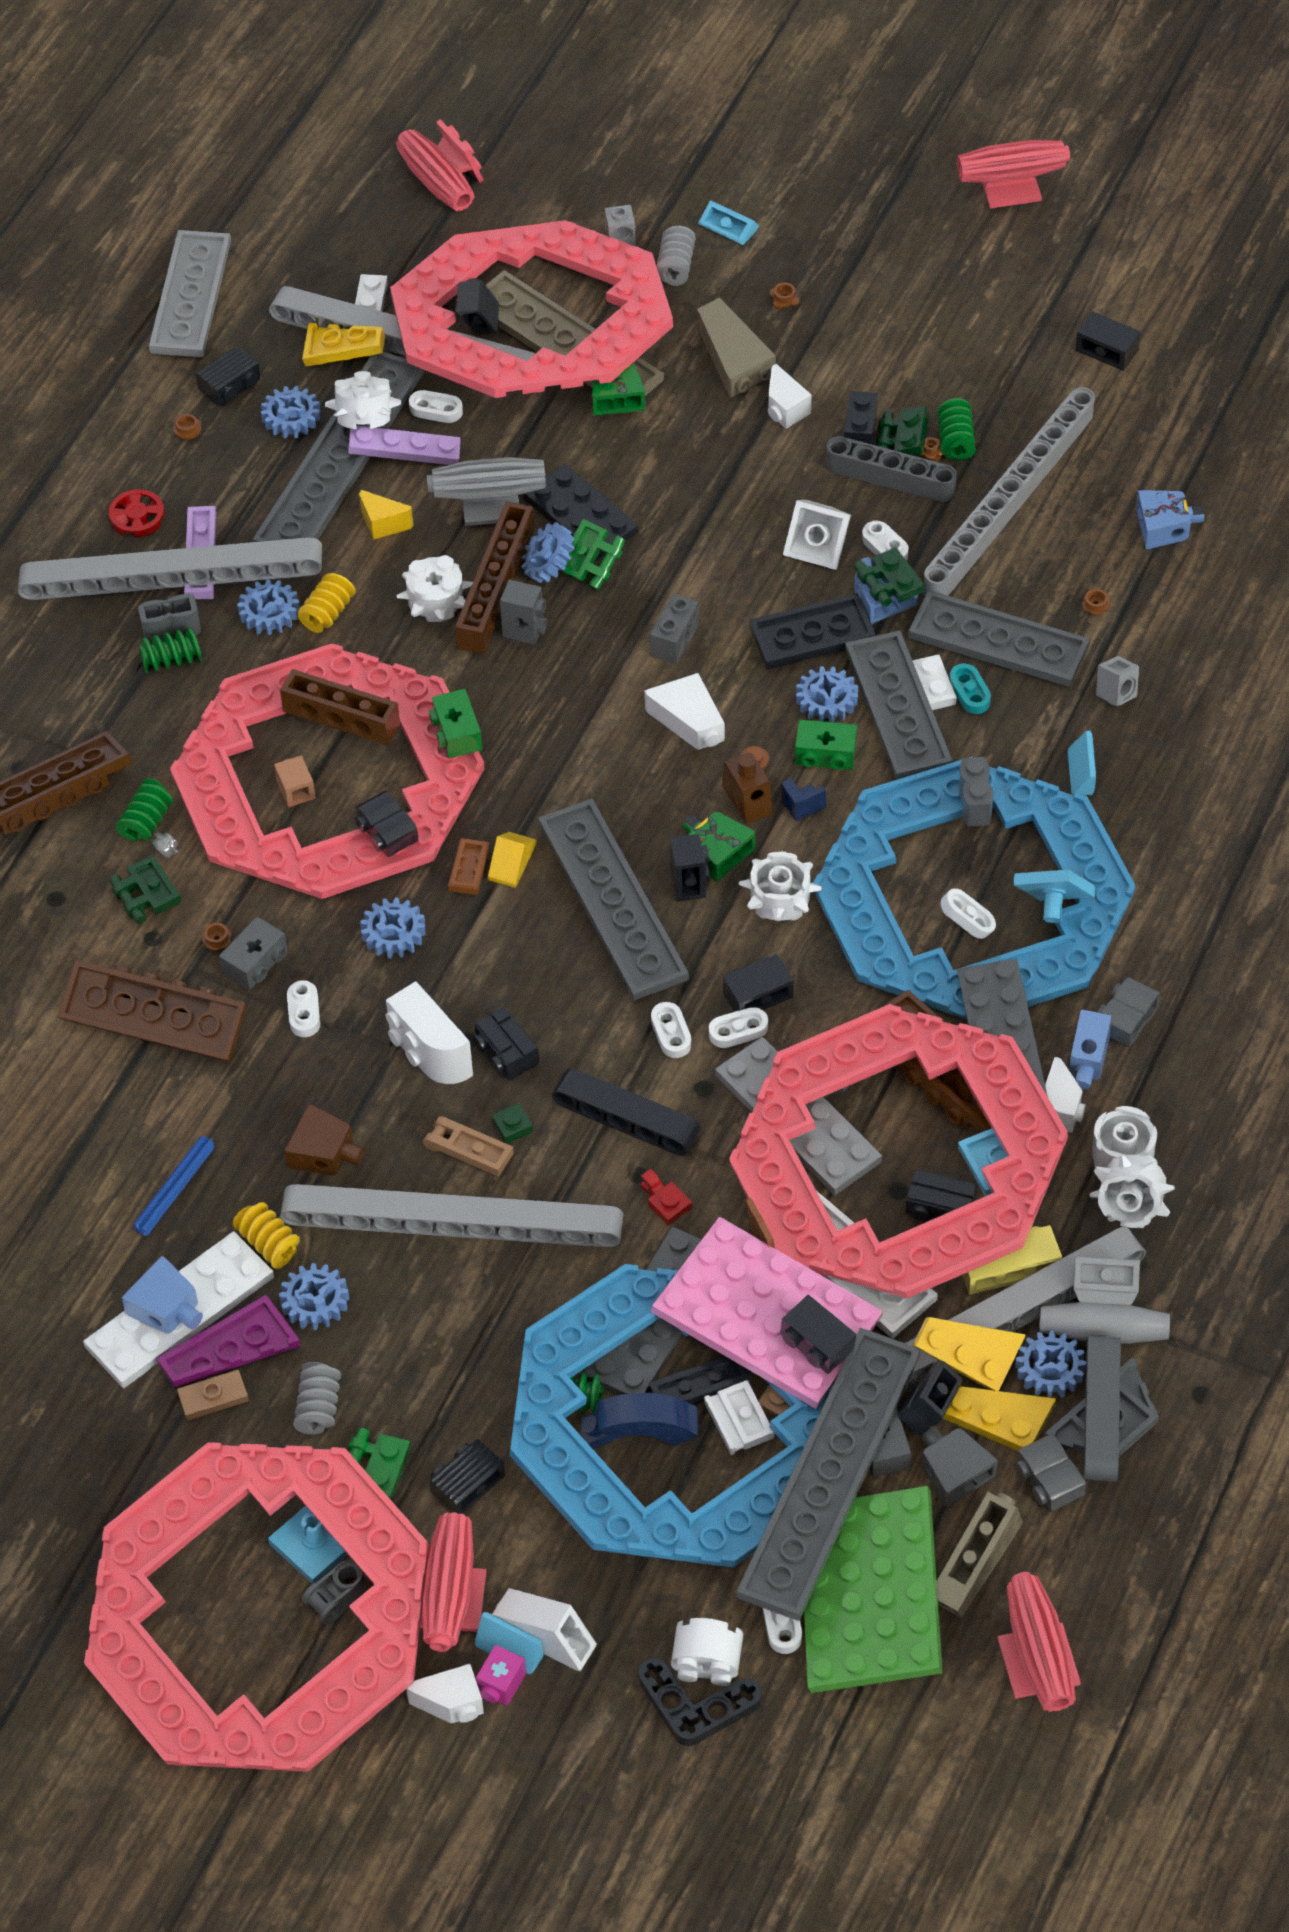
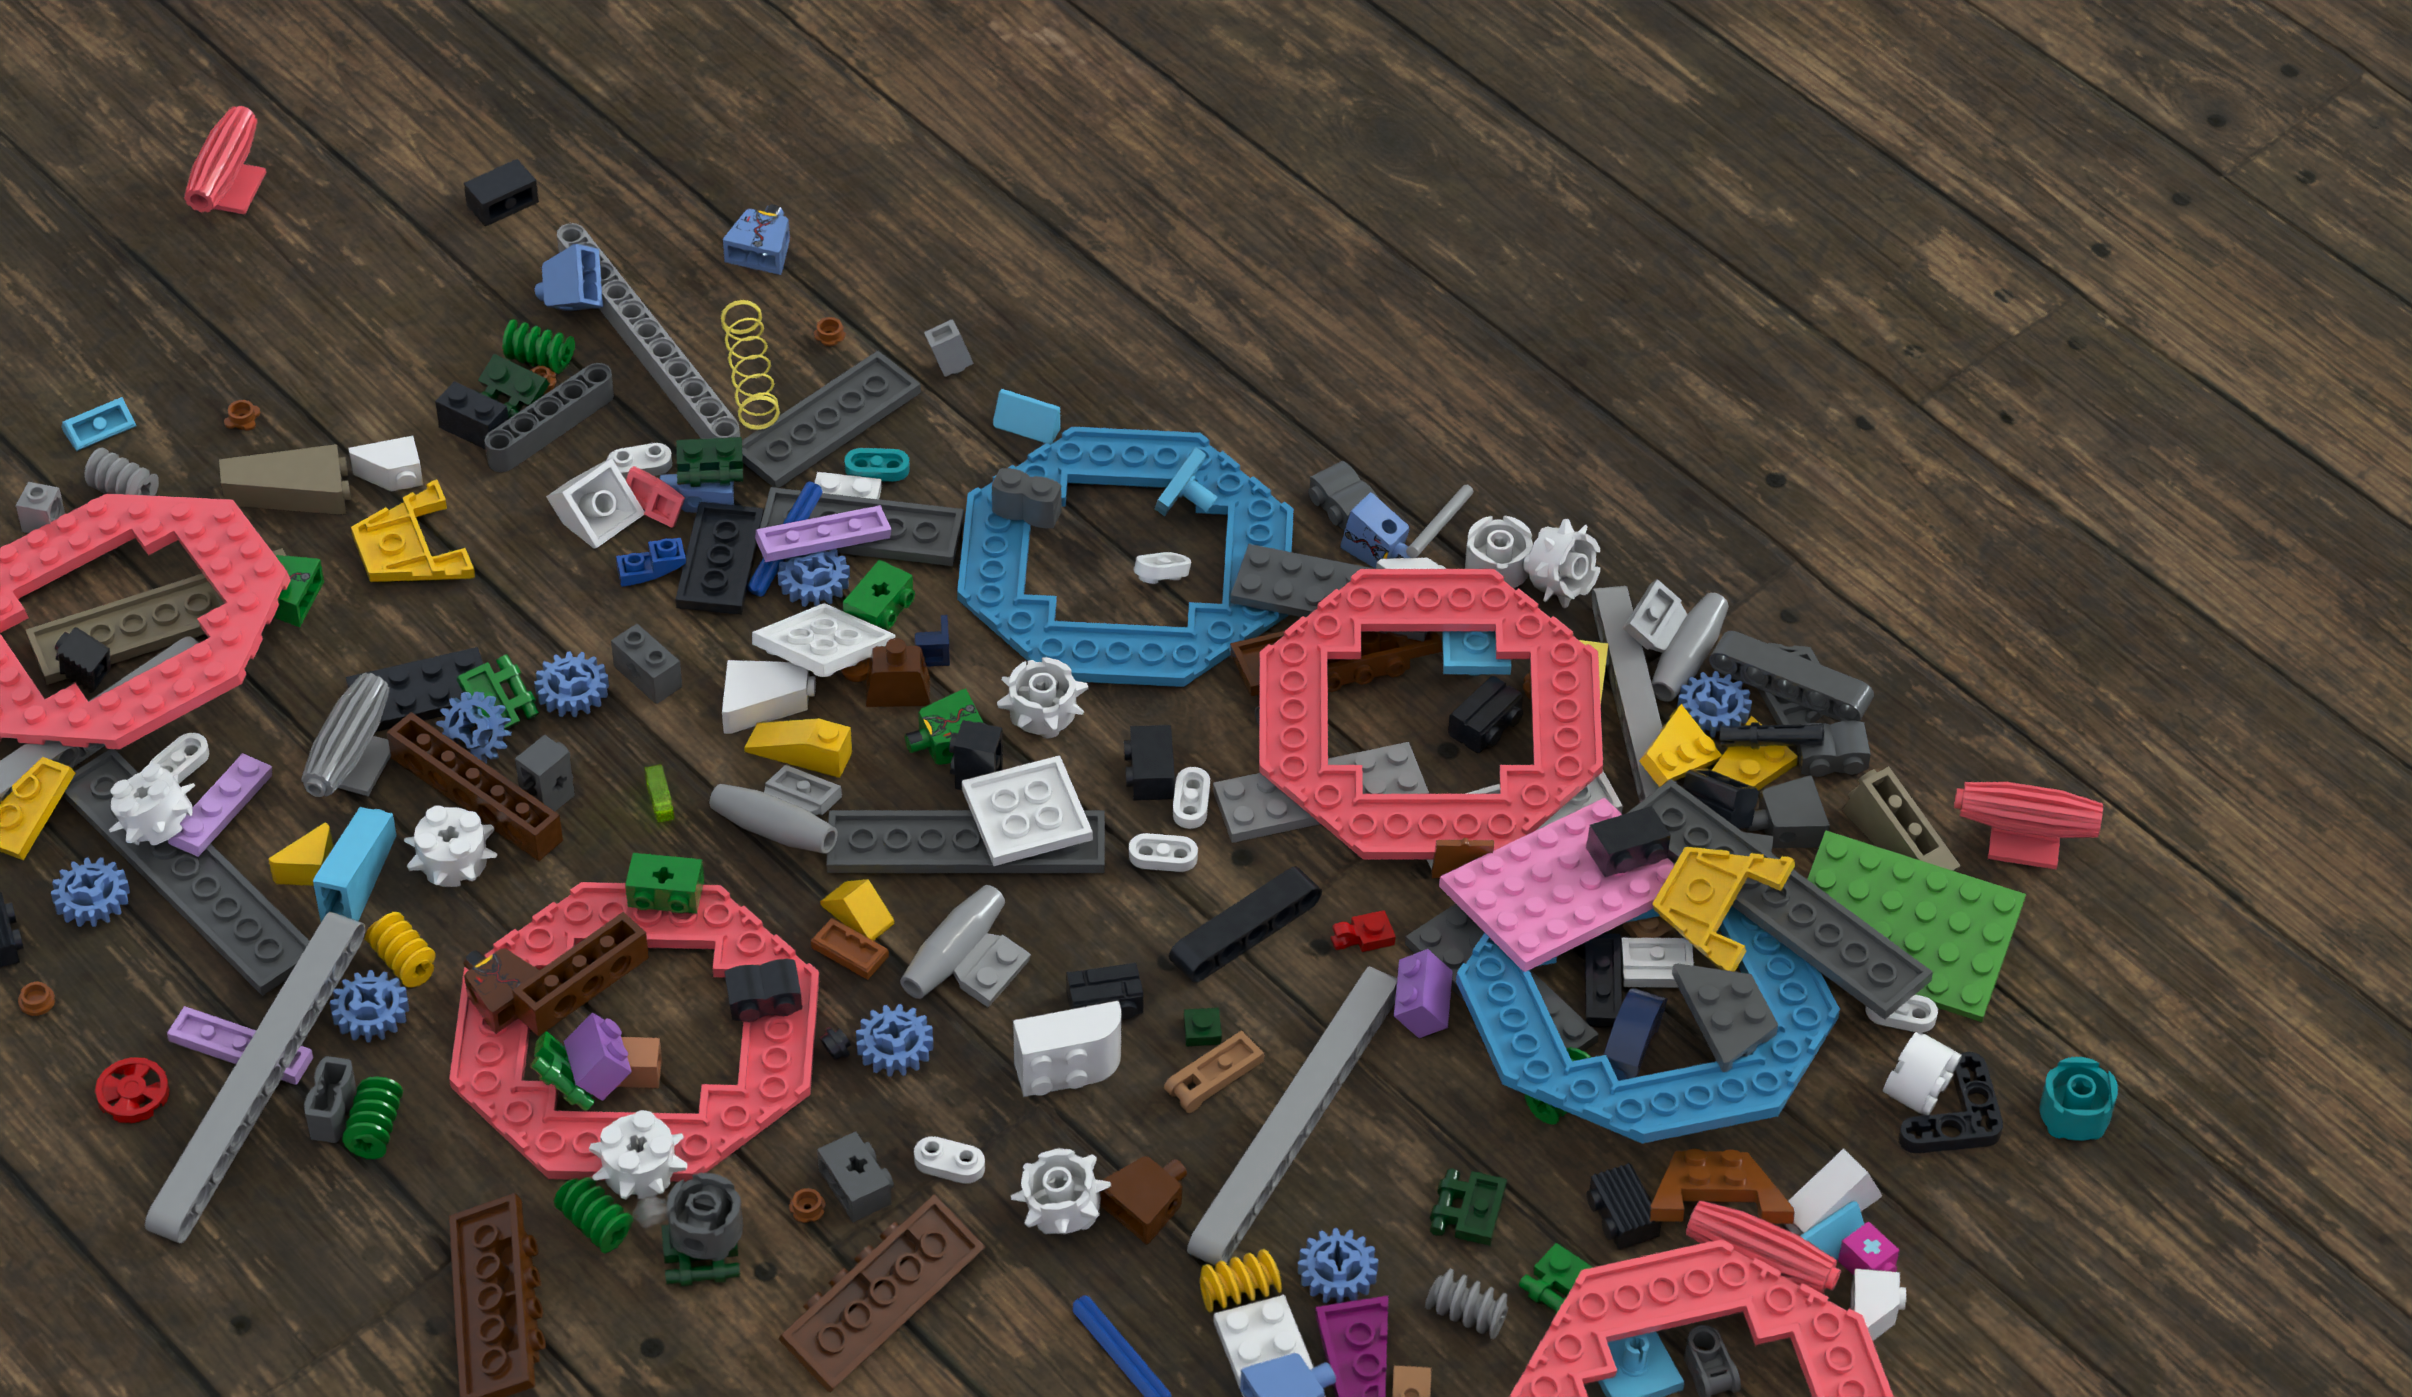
camera: 70 degrees left, 5 degrees down
none -> medium azure slope [313,807,396,922]
none -> yellow wing [351,480,475,582]
none -> reddish brown torso [463,949,540,1034]
none -> green plate [530,1031,594,1111]
none -> medium blue gear [534,651,609,717]
none -> medium blue torso [535,244,603,311]
none -> medium lavender brick [564,1013,632,1101]
none -> white brick [589,1110,688,1199]
none -> blue slope [616,538,686,587]
none -> coral slope [626,466,685,528]
none -> clear neon green beam [644,764,675,823]
none -> dark grey brick [666,1173,743,1261]
none -> light grey plate [710,765,842,854]
none -> light yellow piece [721,300,780,430]
none -> yellow slope [744,719,852,778]
none -> blue axle [747,481,823,597]
none -> white plate [752,603,895,677]
none -> lavender plate [755,505,892,562]
none -> black plate [819,1027,851,1061]
none -> light grey plate [900,885,1031,1008]
none -> white plate [962,755,1093,866]
none -> white brick [1011,1148,1111,1234]
none -> medium lavender brick [1394,949,1453,1038]
none -> light grey bar [1406,485,1473,558]
none -> dark green plate [1429,1169,1507,1246]
none -> dark orange wing [1650,1149,1795,1224]
none -> yellow wing [1652,847,1795,972]
none -> dark grey wing [1672,964,1778,1072]
none -> black pin [1720,722,1825,749]
none -> teal brick [2039,1057,2118,1141]

